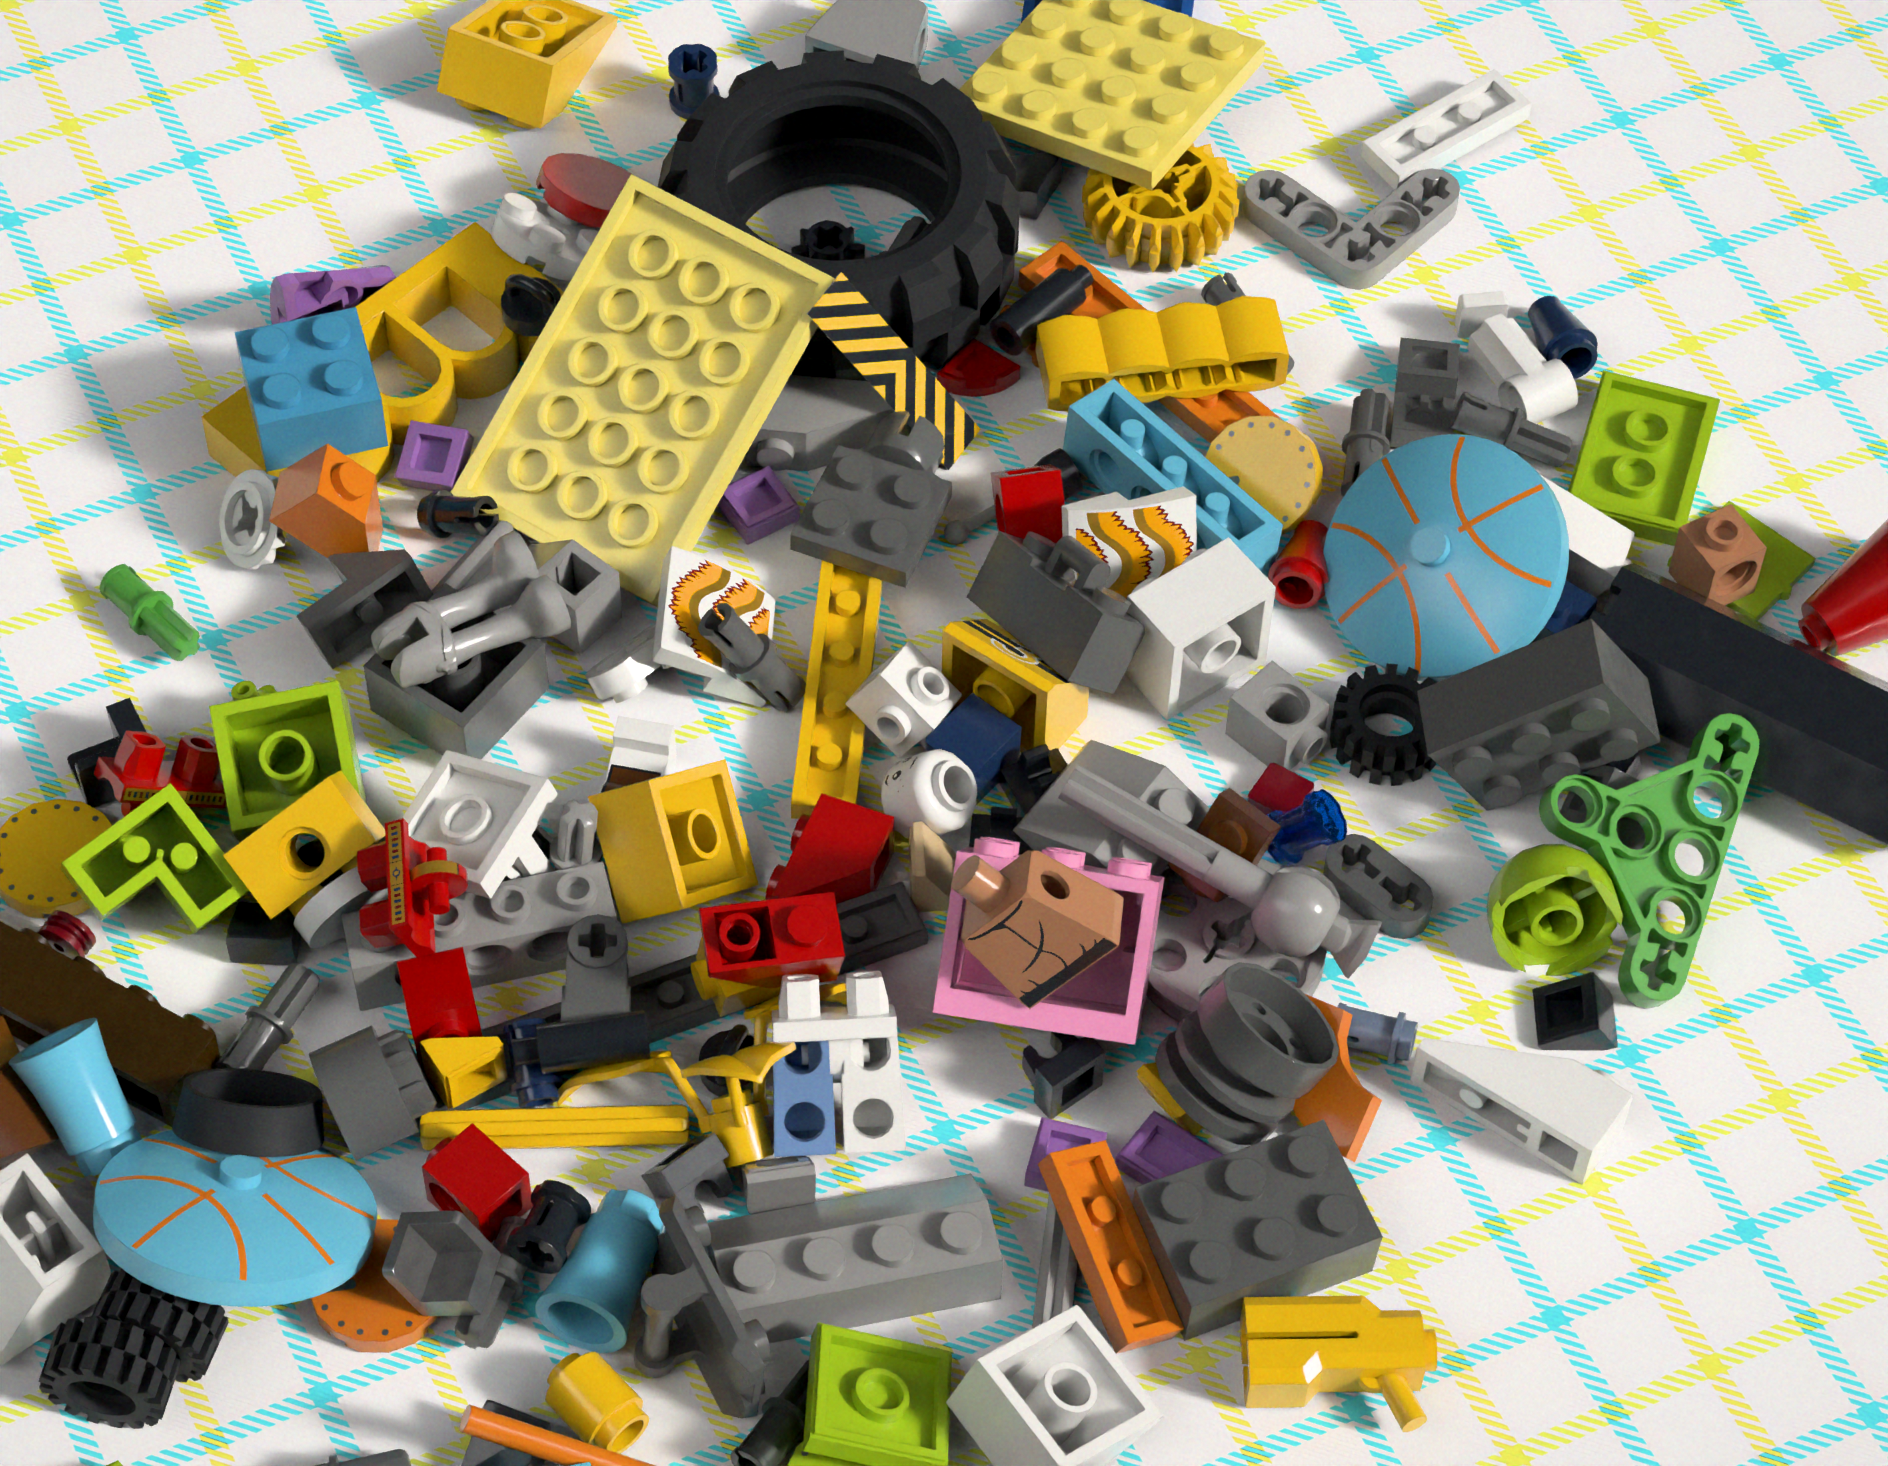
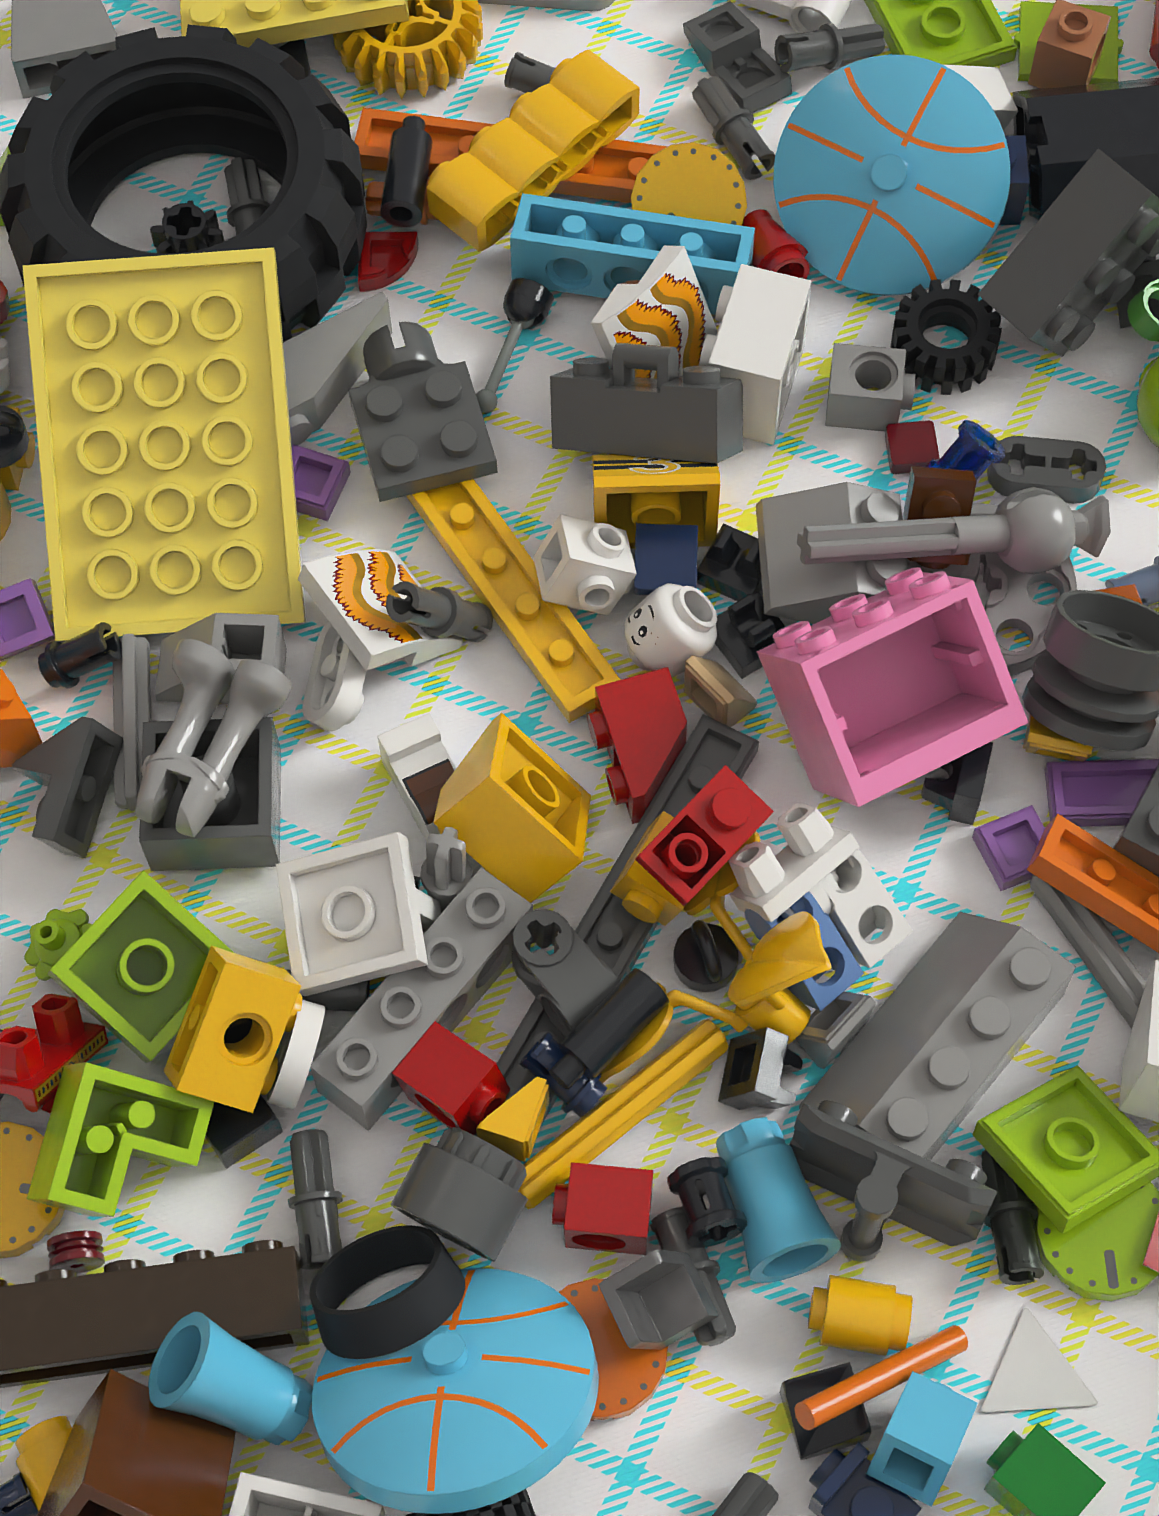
camera: 35 degrees left, 10 degrees up
red hips [357,818,468,958] -> none
sticker [807,272,981,470] -> none
nougat torso [951,850,1124,1009] -> none
red brick [990,464,1065,543] -> none

